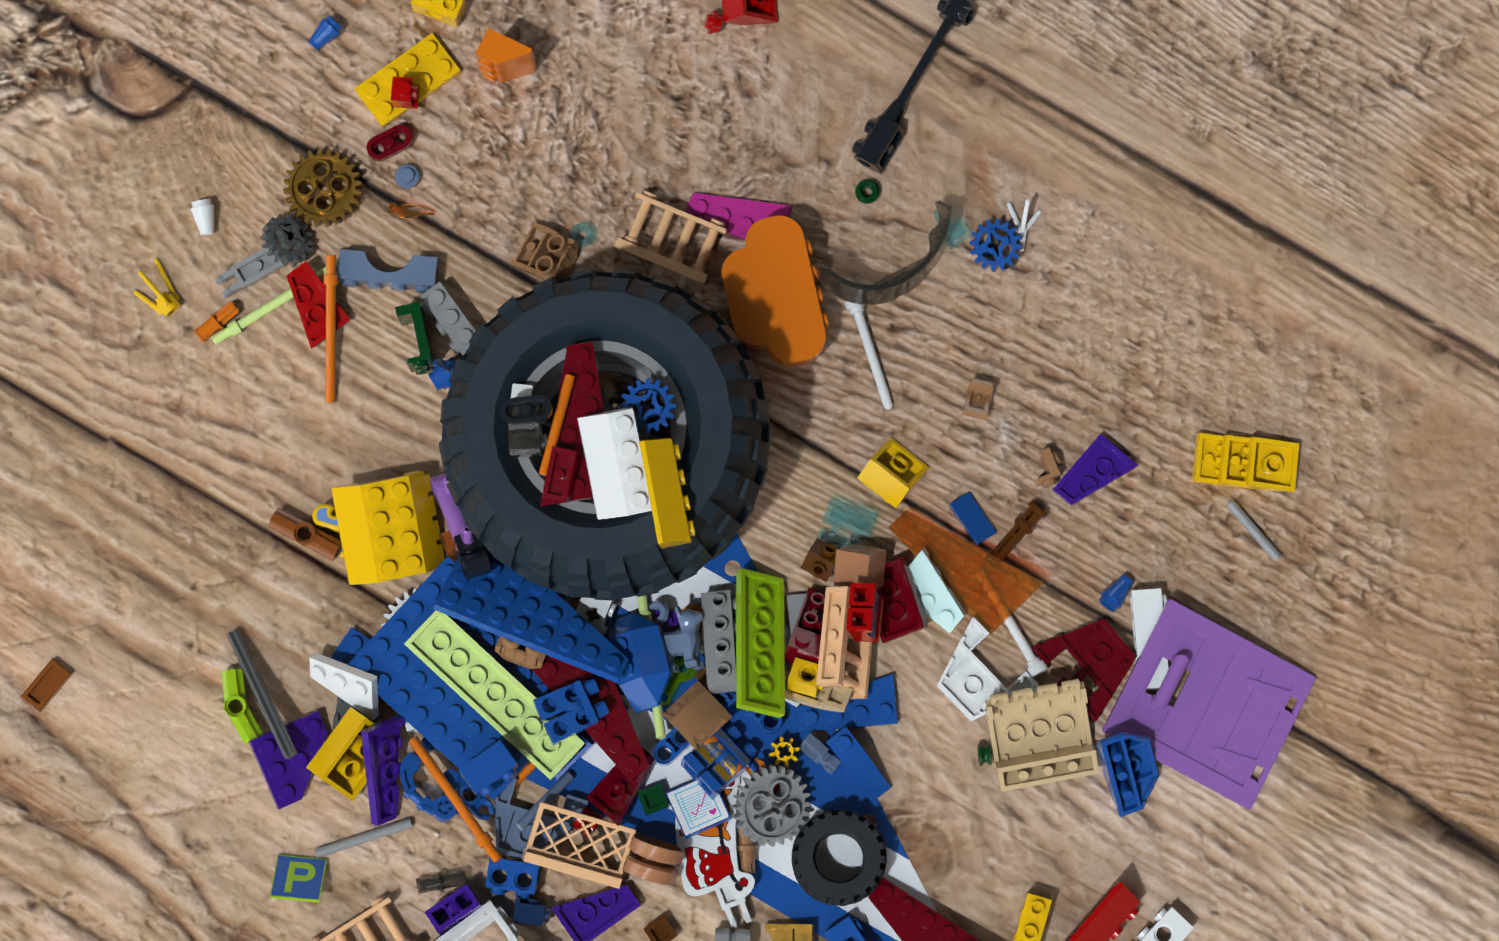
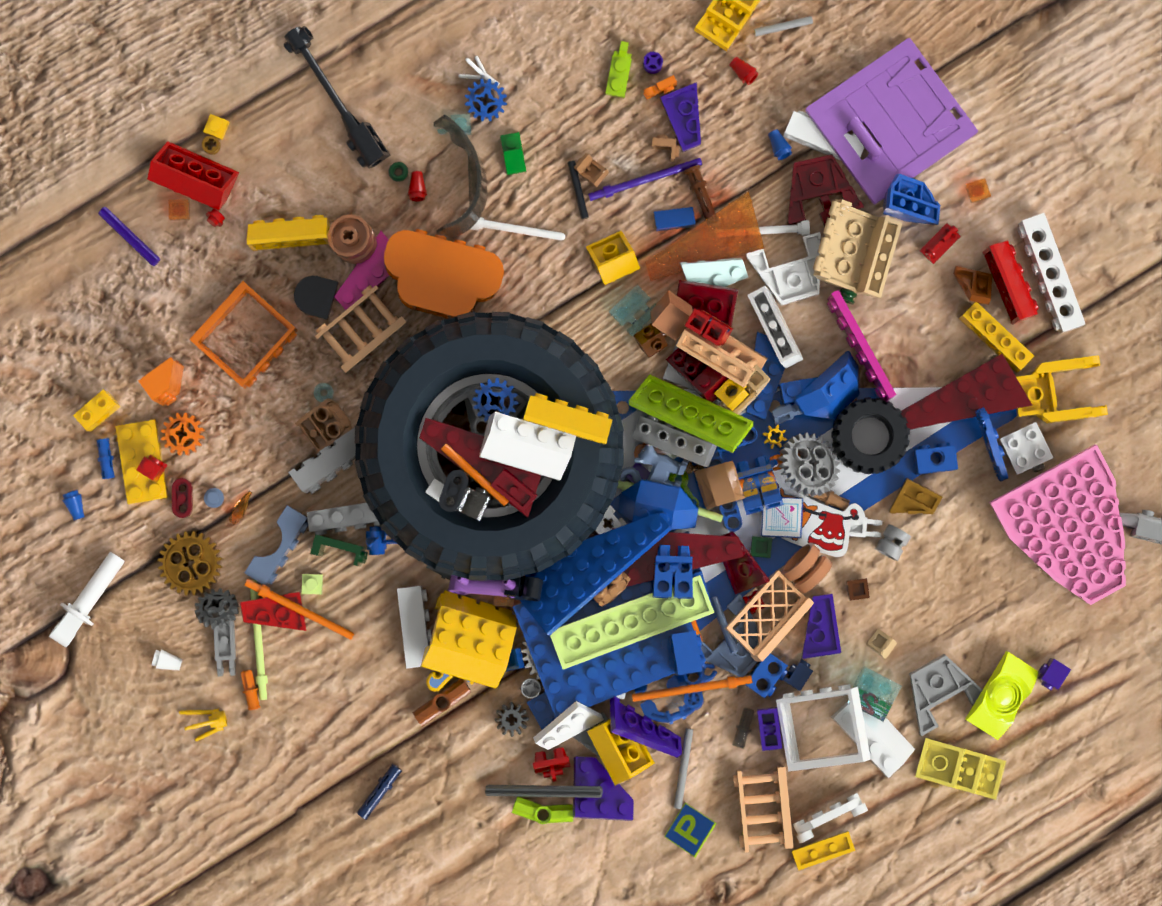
camera: 65 degrees left, 5 degrees up
none -> white piece [49,552,125,648]
none -> blue pin [96,438,115,479]
none -> orange gear [161,413,205,456]
none -> orange window [189,281,298,389]
none -> yellow slope [247,215,330,251]
none -> light grey wedge [288,427,356,494]
none -> black tile [294,276,339,320]
none -> yellowish green plate [301,574,323,595]
none -> nougat wheel [328,214,377,264]
none -> dark blue pin [356,763,402,820]
none -> white brick [397,586,432,669]
none -> red cone [408,171,427,202]
none -> dark grey gear [495,702,529,737]
none -> green slope [500,132,527,175]
none -> blue plate [505,648,525,672]
none -> light grey wheel [521,678,541,698]
none -> red hips [533,747,571,782]
none -> black bar [567,161,589,220]
none -> dark purple bar [588,158,702,201]
none -> lime hinge [605,41,632,98]
none -> dark purple wheel [643,51,663,74]
none -> orange plate [643,75,677,100]
none -> red cone [729,57,759,85]
none -> white brick [748,286,803,368]
none -> blue wedge [793,351,860,419]
none -> dark pink plate [827,290,896,402]
none -> red hinge [919,223,961,264]
none -> dark orange wing [953,266,993,305]
none -> clear orange plate [965,178,991,204]

